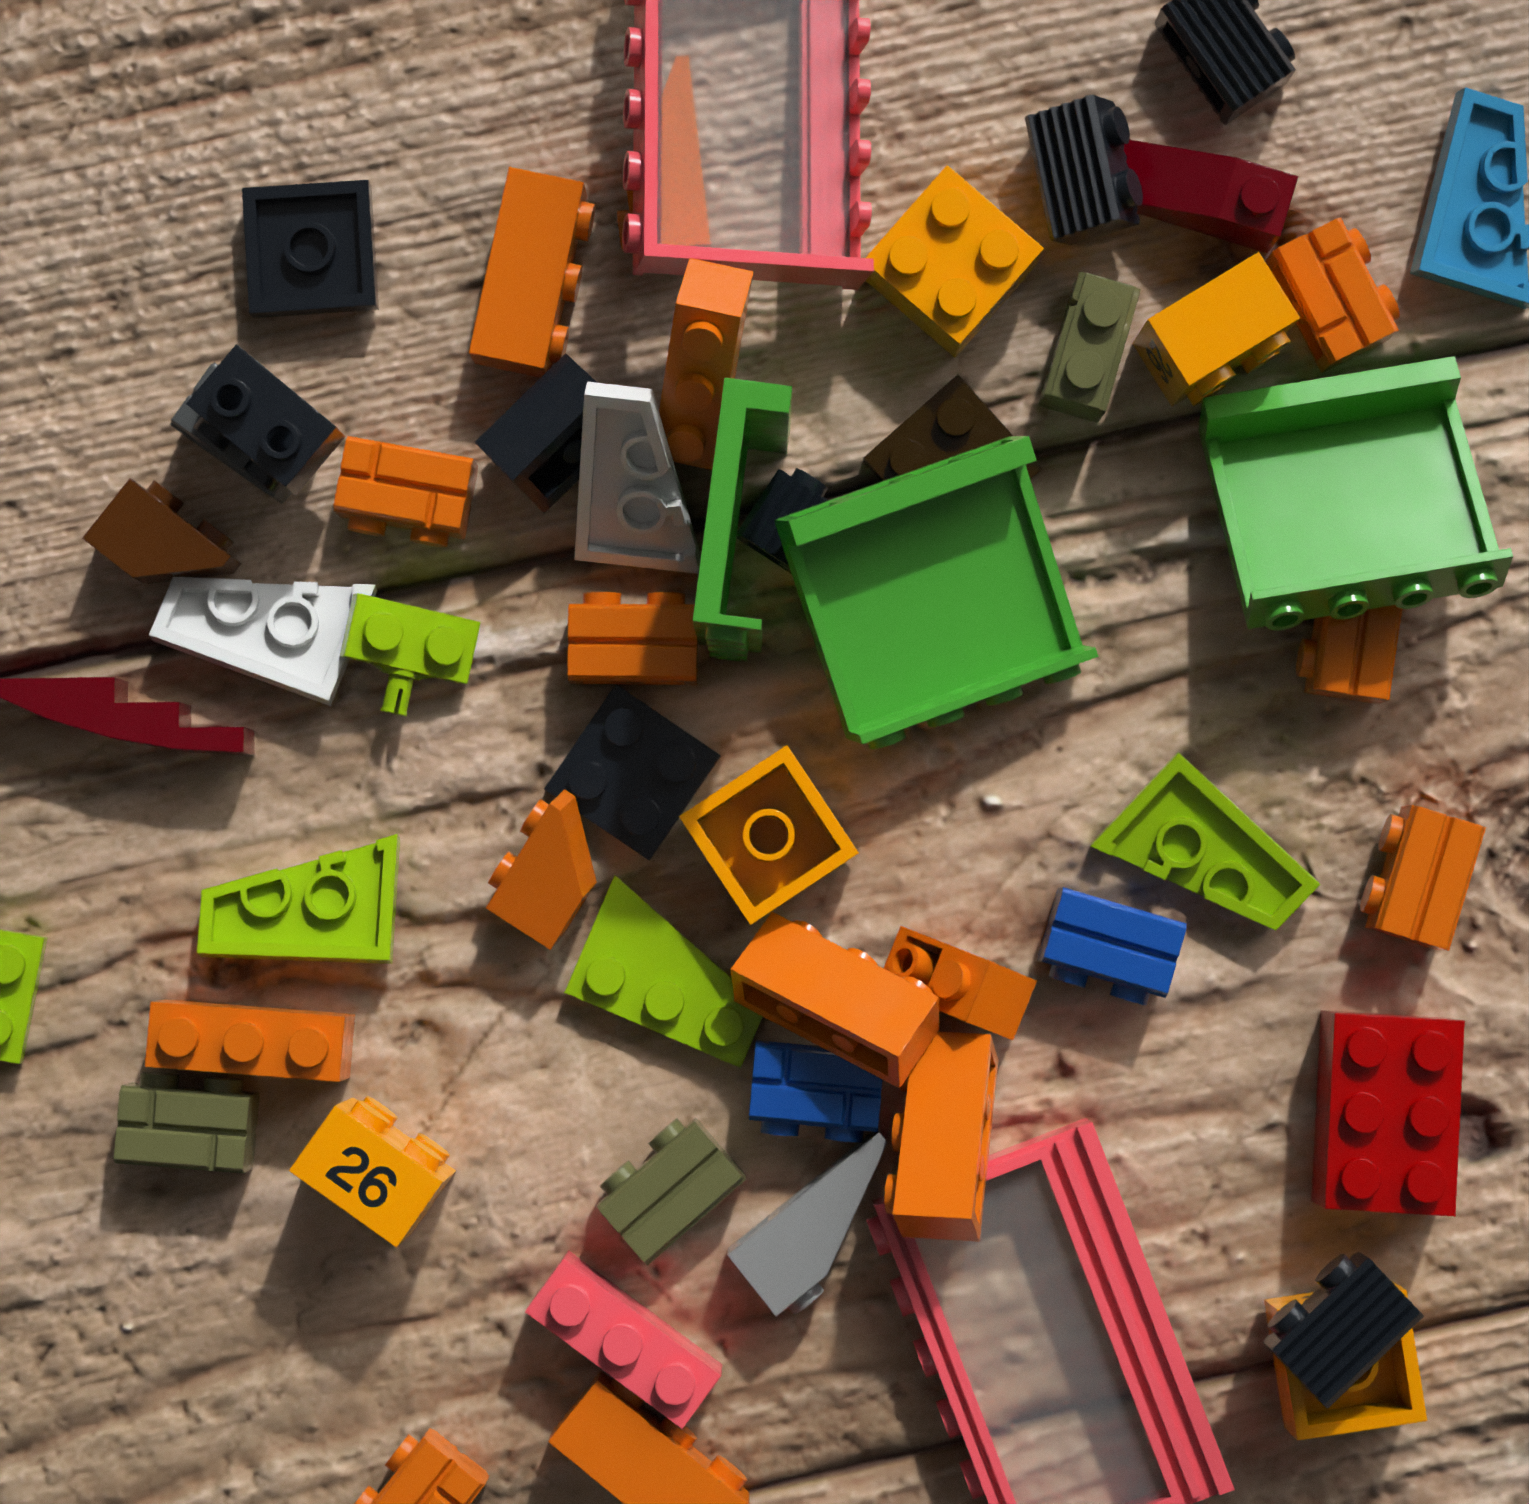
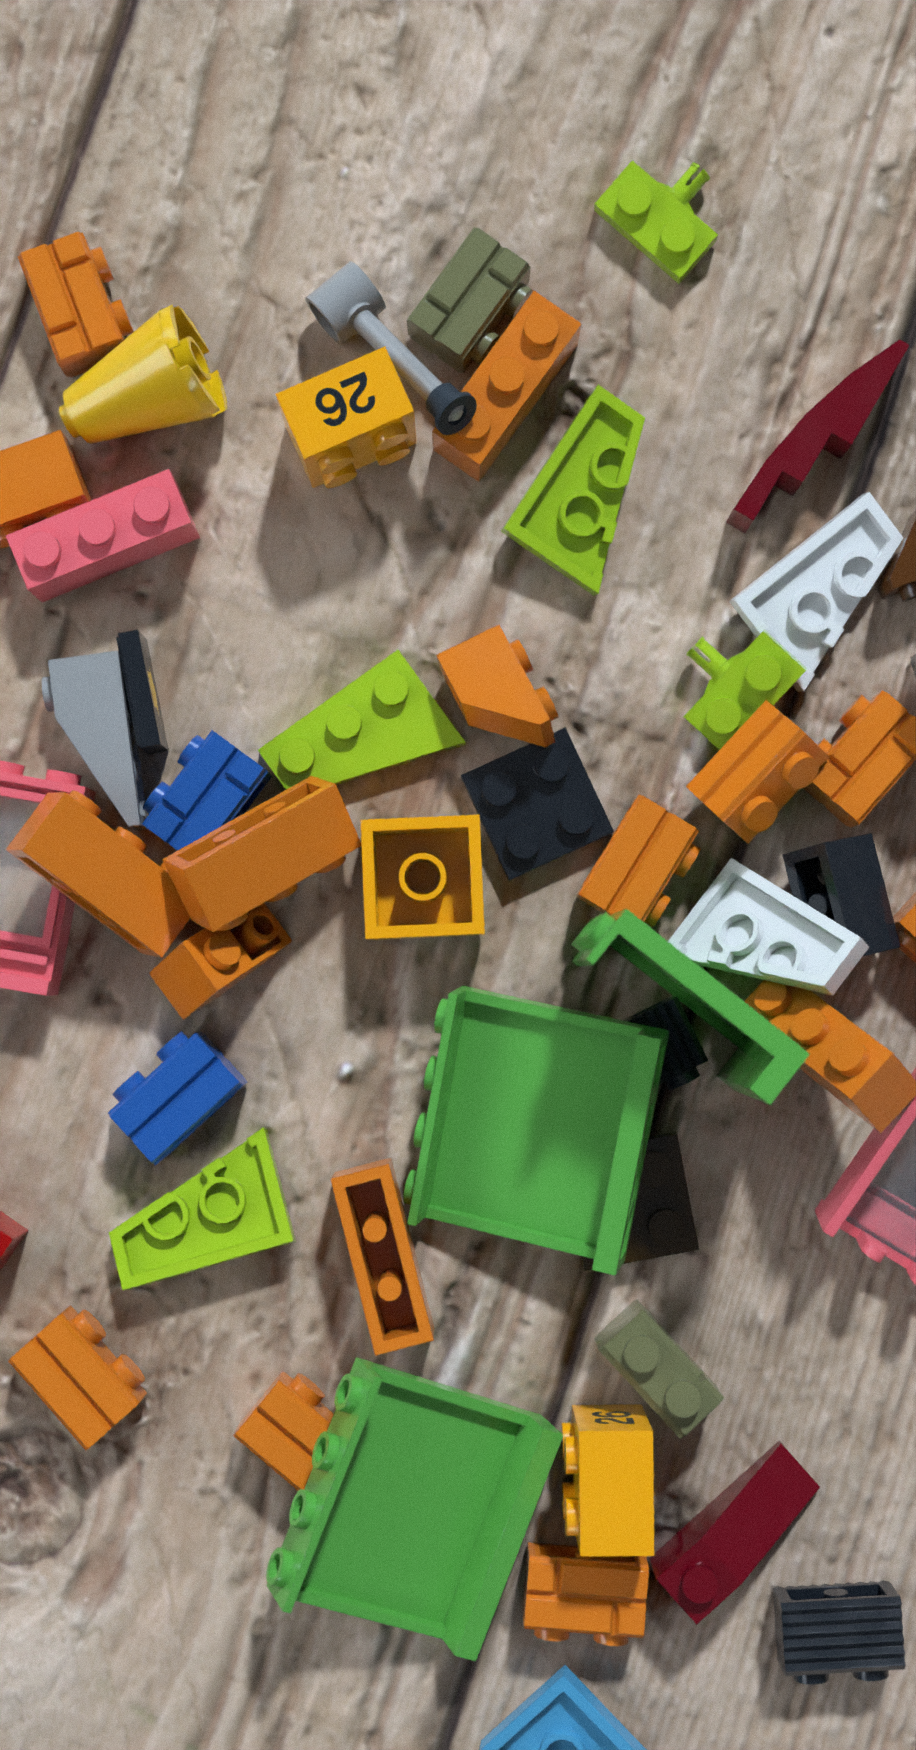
camera: 120 degrees right, 0 degrees up
olive brick [597,1118,746,1266] -> none
light orange brick [866,165,1044,358] -> none
black brick [1025,95,1143,246] -> none
none -> yellow cone [59,304,227,444]
none -> black tile [116,630,169,755]
none -> light grey piece [305,261,477,435]
none -> orange brick [331,1158,435,1356]
none -> orange brick [686,700,829,844]

